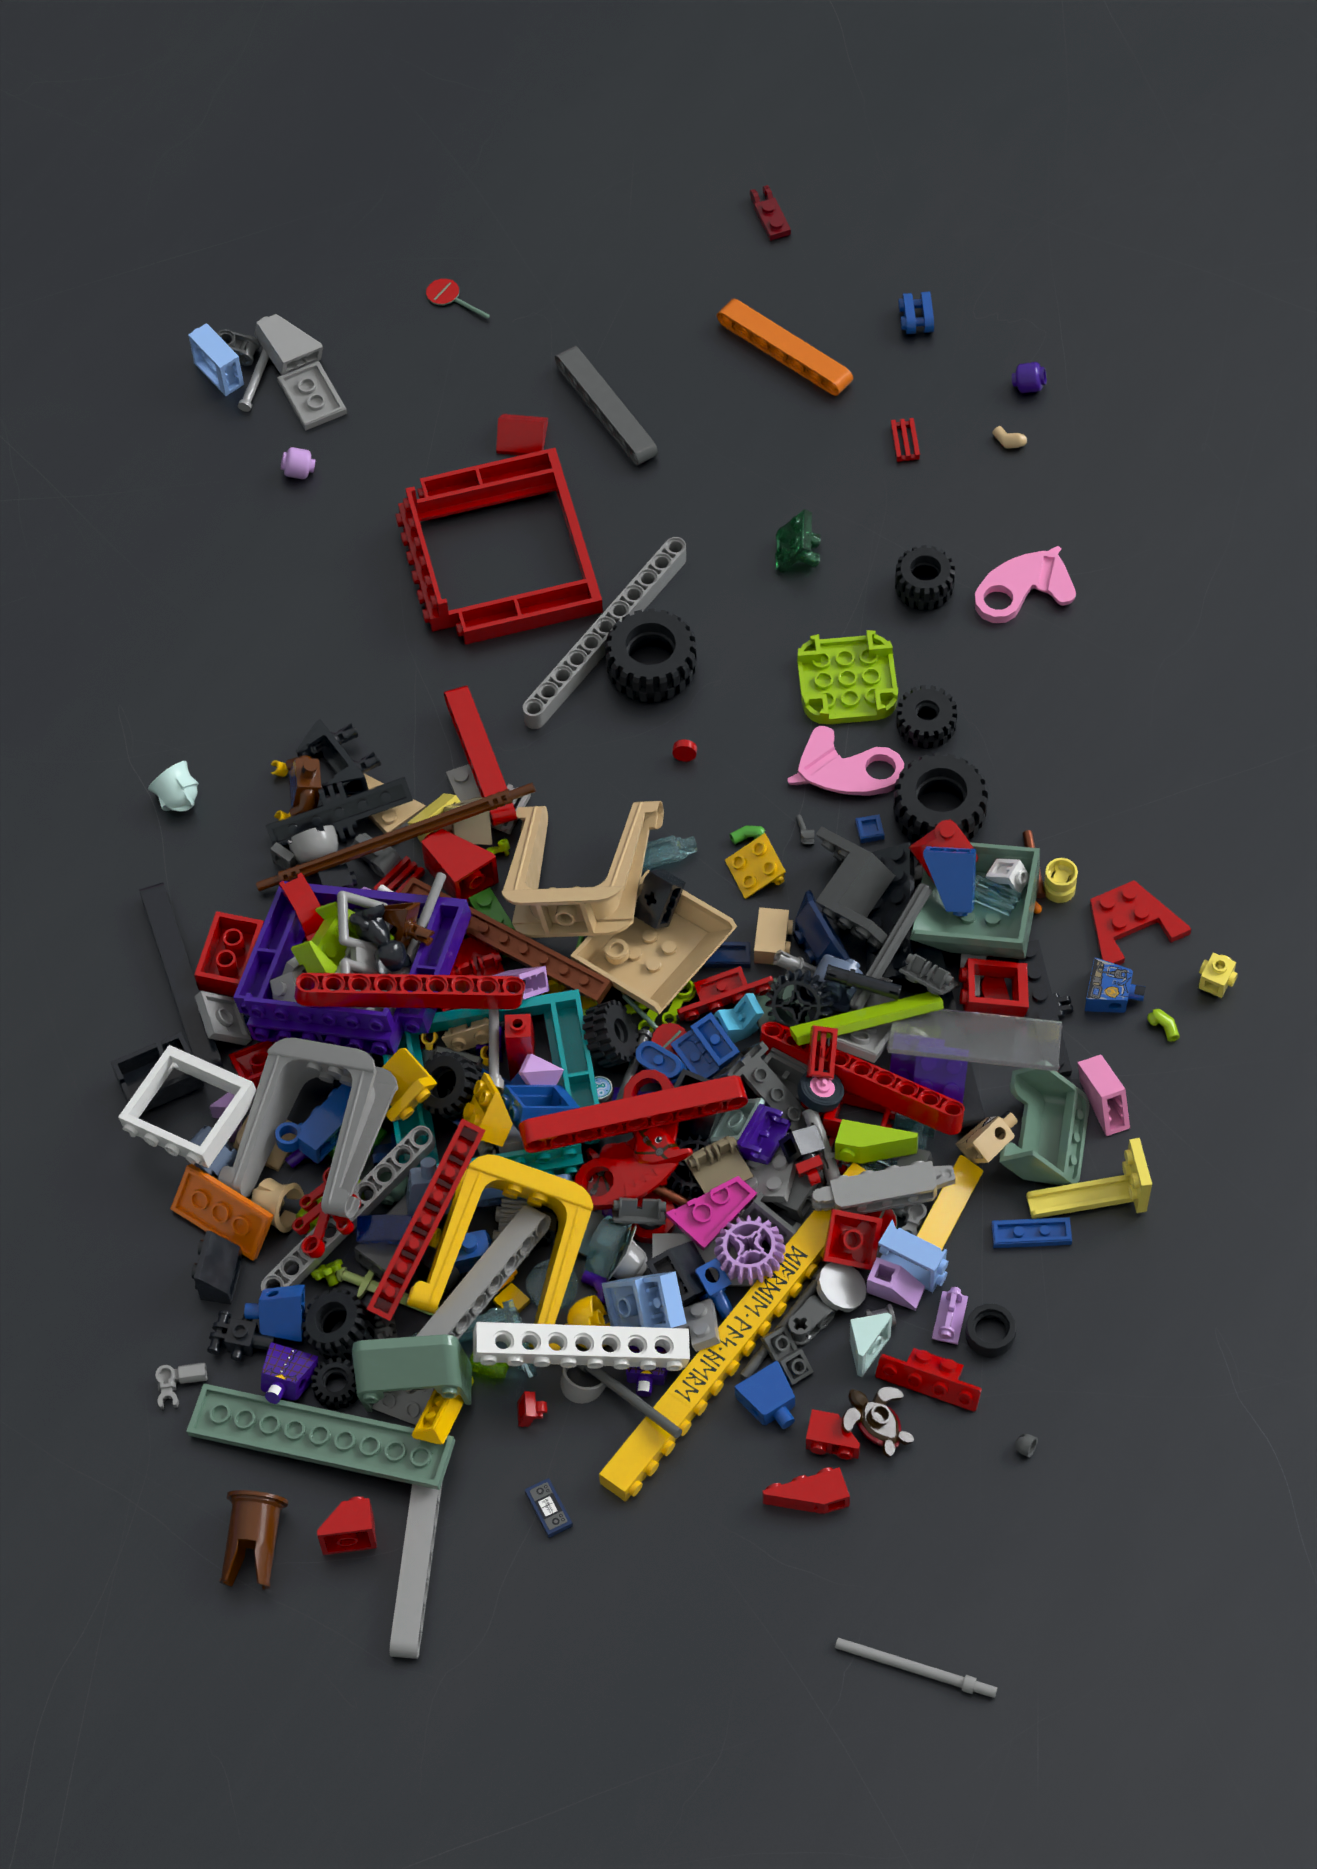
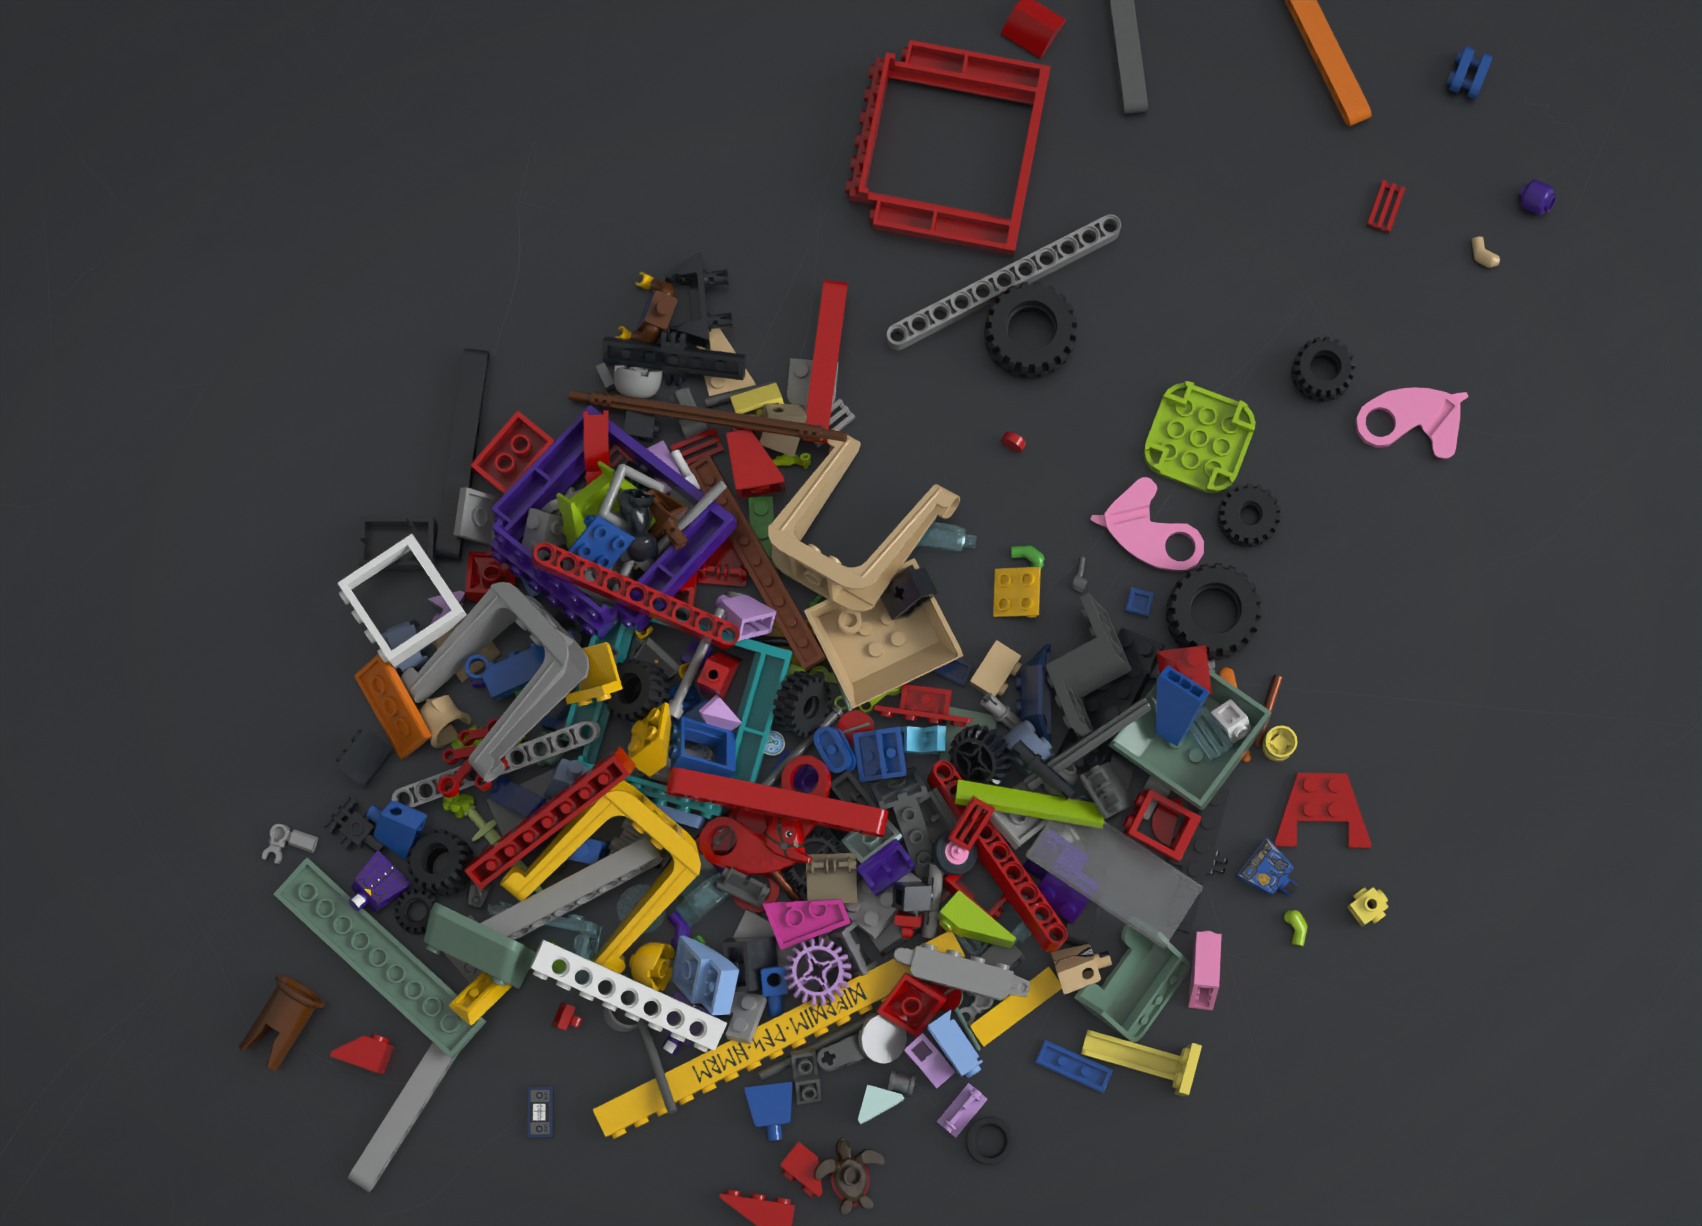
camera: 25 degrees right, 20 degrees up
light aqua helmet [148,761,199,811] -> none
tan hinge [442,1017,489,1052] -> none
yellow tile [493,1282,530,1320] -> none
light grey piece [607,1225,647,1281] -> none
clear green plate [775,509,821,573] -> none
red bracket [875,1348,982,1411] -> none
none -> blue hinge [568,515,635,569]

